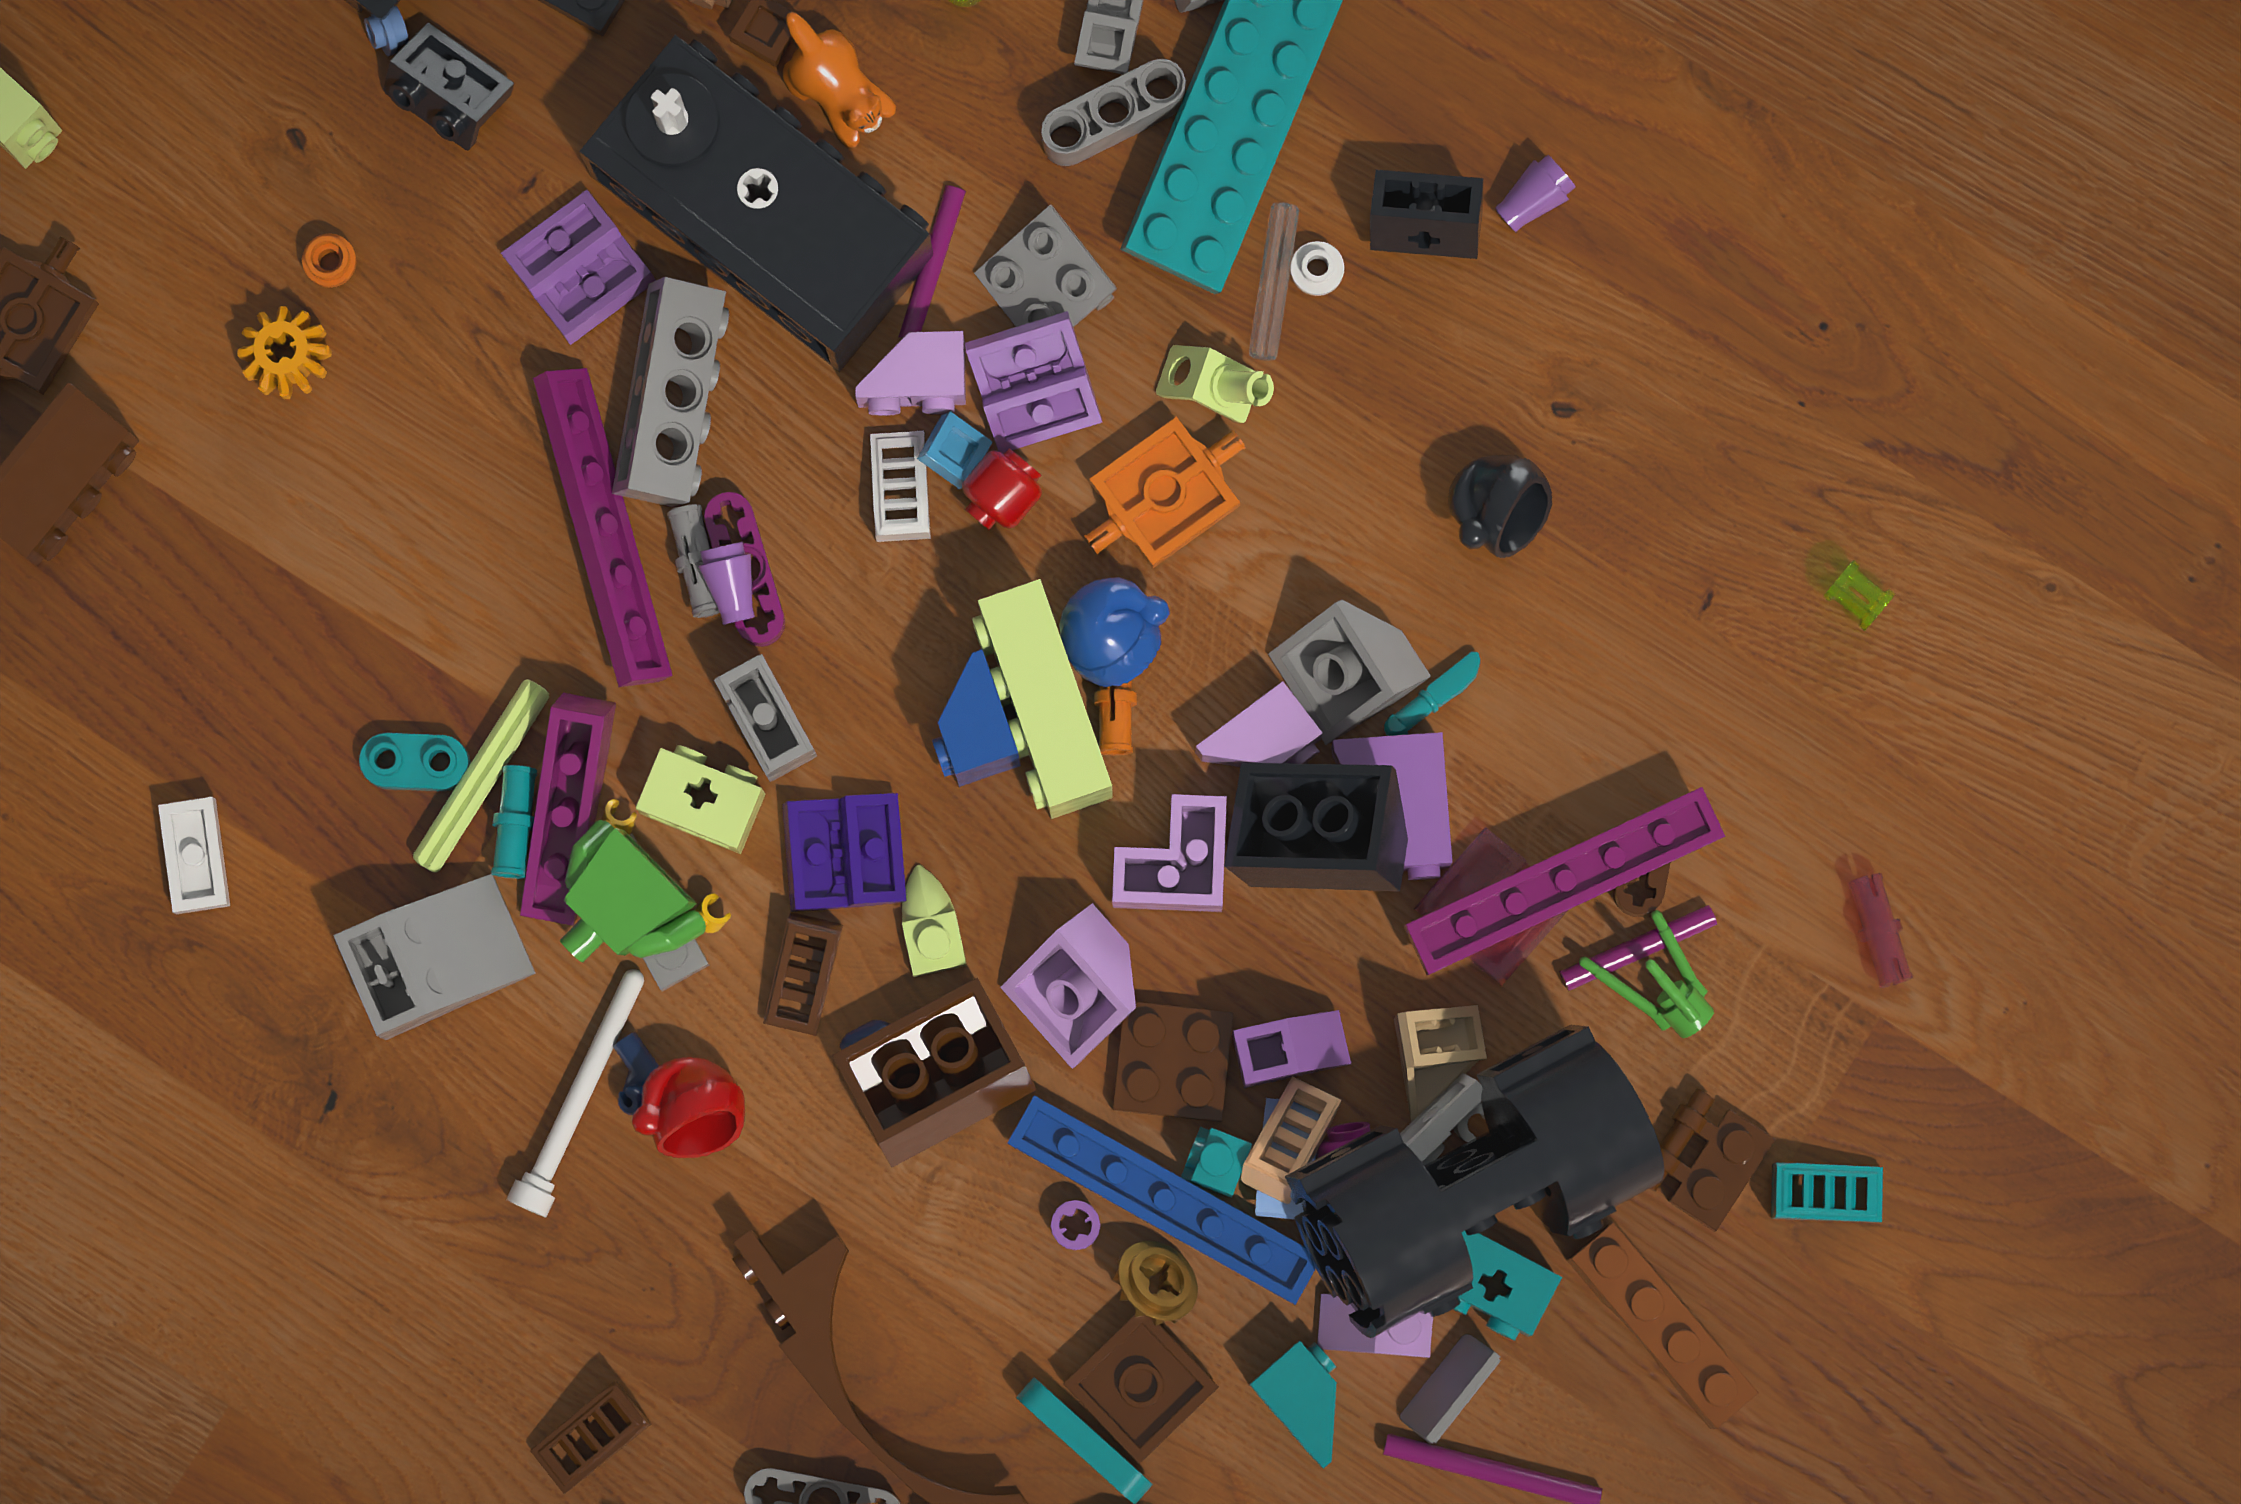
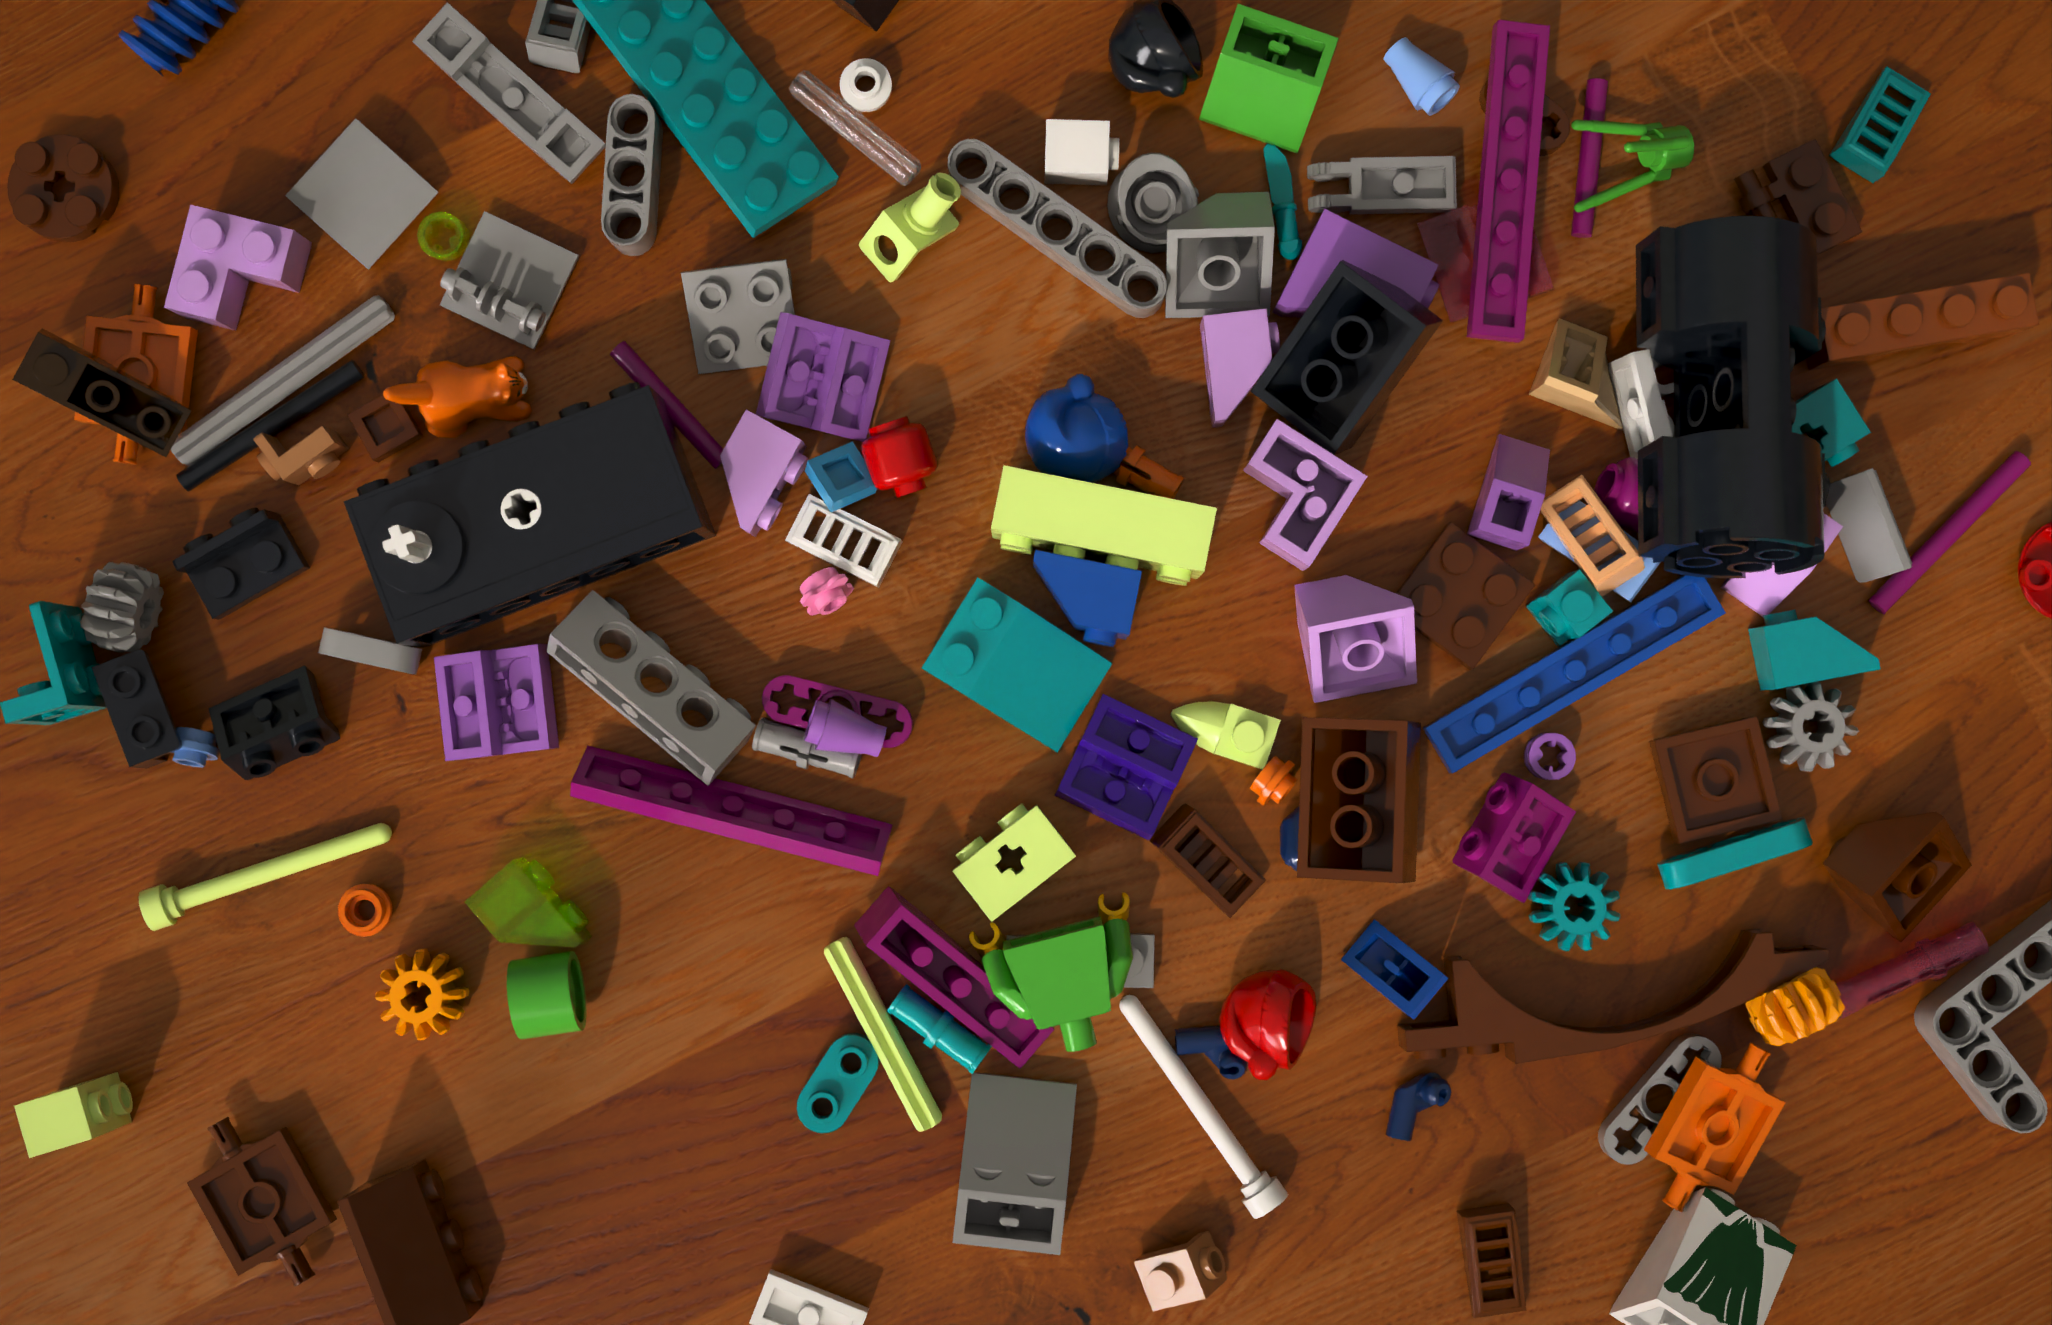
camera: 55 degrees left, 5 degrees up
light grey brick [714,654,817,782] -> none
orange plate [1083,416,1246,569] -> none
pearl gold gear [1113,1241,1198,1326] -> none
none -> yellowish green piece [138,823,392,931]
none -> light grey beam [318,627,423,675]
none -> light grey hinge [440,211,579,350]
none -> clear neon green slope [465,857,592,947]
none -> bright green piece [507,951,587,1040]
none -> bright pink plate [800,567,854,616]
none -> teal slope [922,577,1113,753]
none -> light grey beam [948,139,1167,318]
none -> white brick [1045,119,1119,185]
none -> light grey piece [1107,153,1199,254]
none -> bracket [1134,1231,1227,1311]
none -> bright green slope [1199,4,1339,153]
none -> orange plate [1250,756,1298,806]
none -> light grey hinge [1307,156,1457,214]
none -> blue slope [1341,919,1449,1020]
none -> light blue cone [1383,37,1460,116]
none -> dark blue arm [1385,1072,1451,1141]
none -> magenta bracket [1453,772,1576,903]
none -> teal gear [1528,862,1620,951]
none -> light grey gear [1762,682,1859,772]

